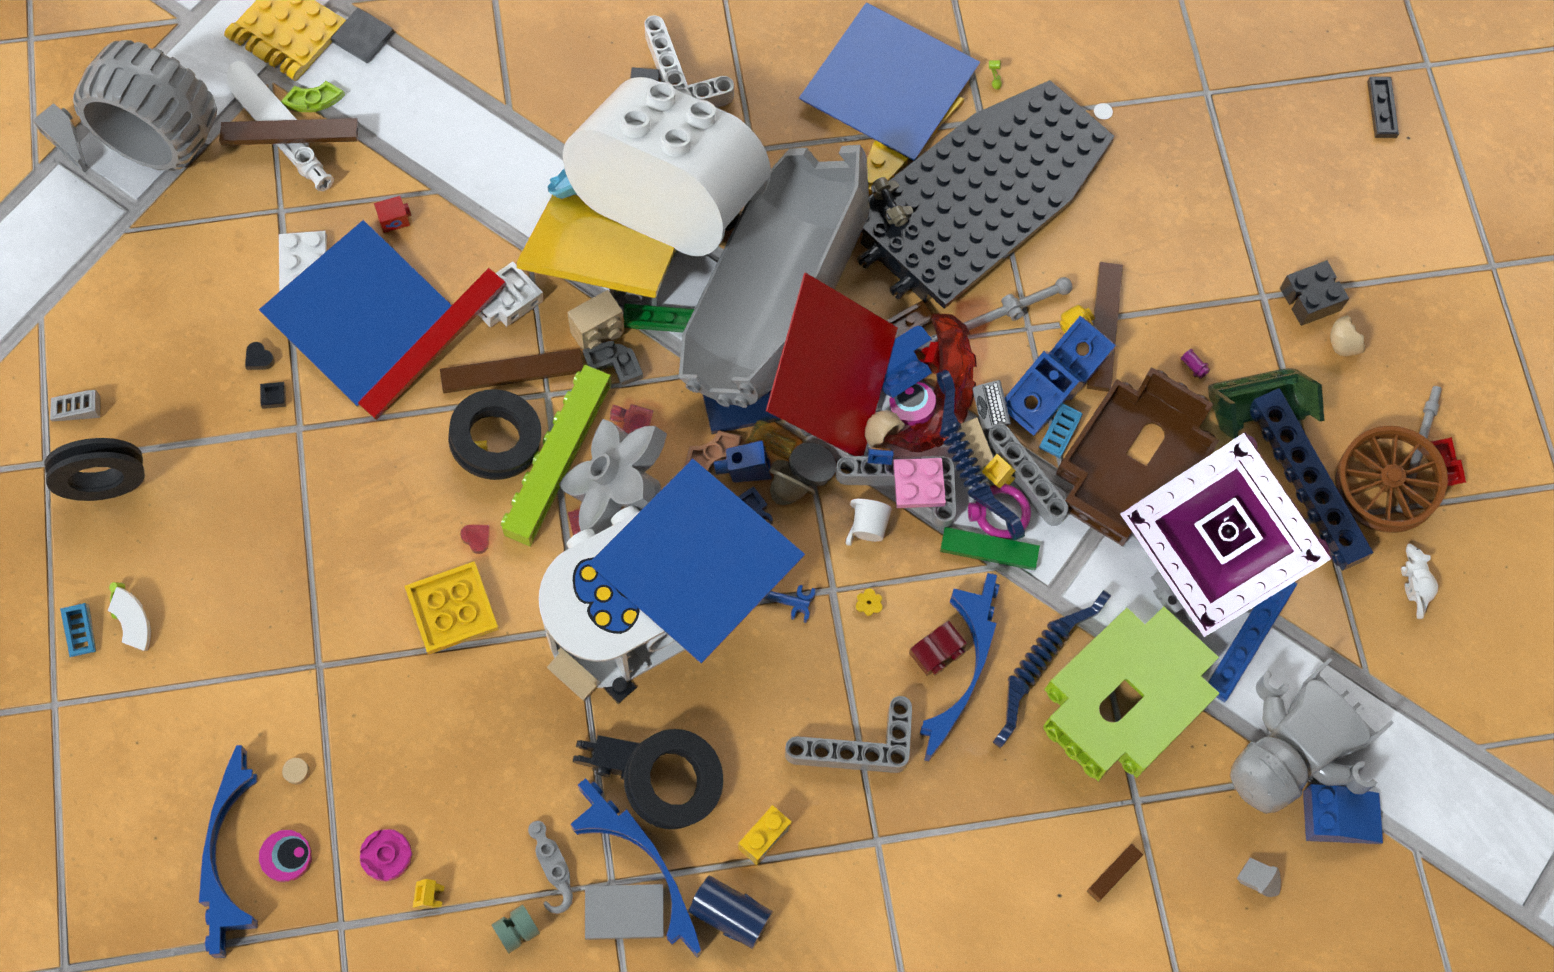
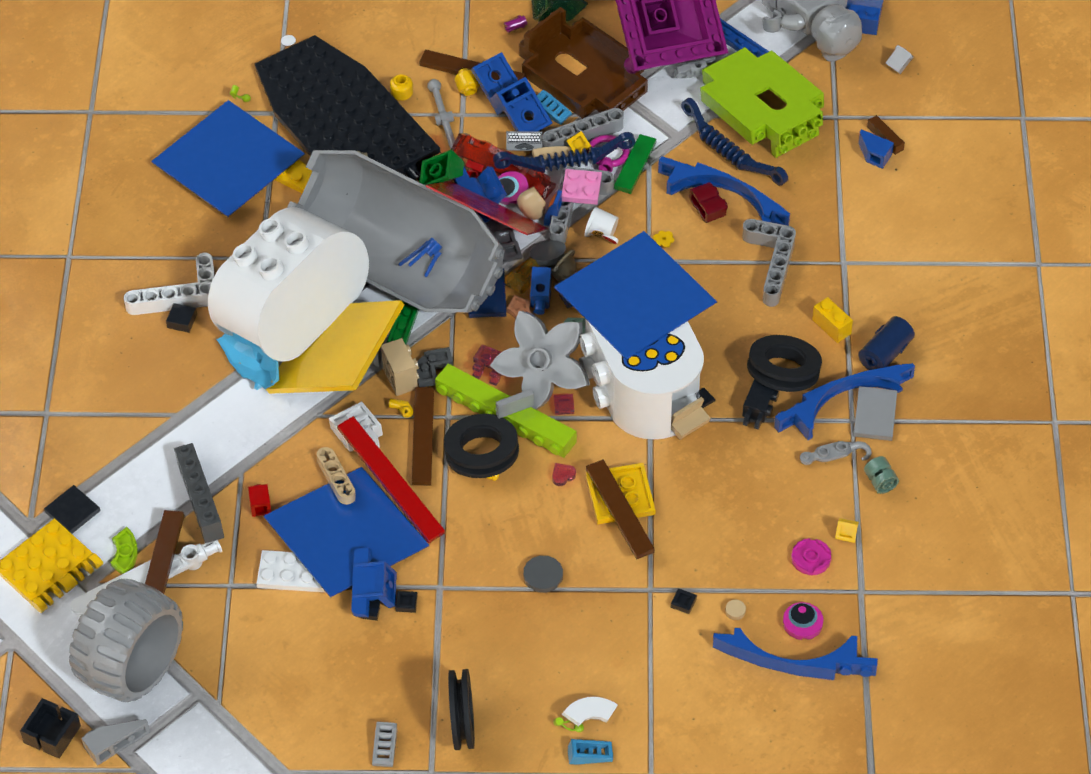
camera: 75 degrees left, 15 degrees down
none -> black piece [20,698,81,759]
none -> dark grey brick [174,443,224,543]
none -> tan beam [317,447,356,505]
none -> blue plate [351,547,397,617]
none -> yellow arm [389,399,413,418]
none -> yellow head [390,74,413,101]
none -> blue plant [398,238,442,277]
none -> green slope [419,149,464,186]
none -> light grey tile [496,389,534,419]
none -> dark grey tile [523,556,563,593]
none -> reddish brown tile [586,459,655,560]
none -> black tile [671,588,697,614]
none -> blue slope [858,129,894,169]

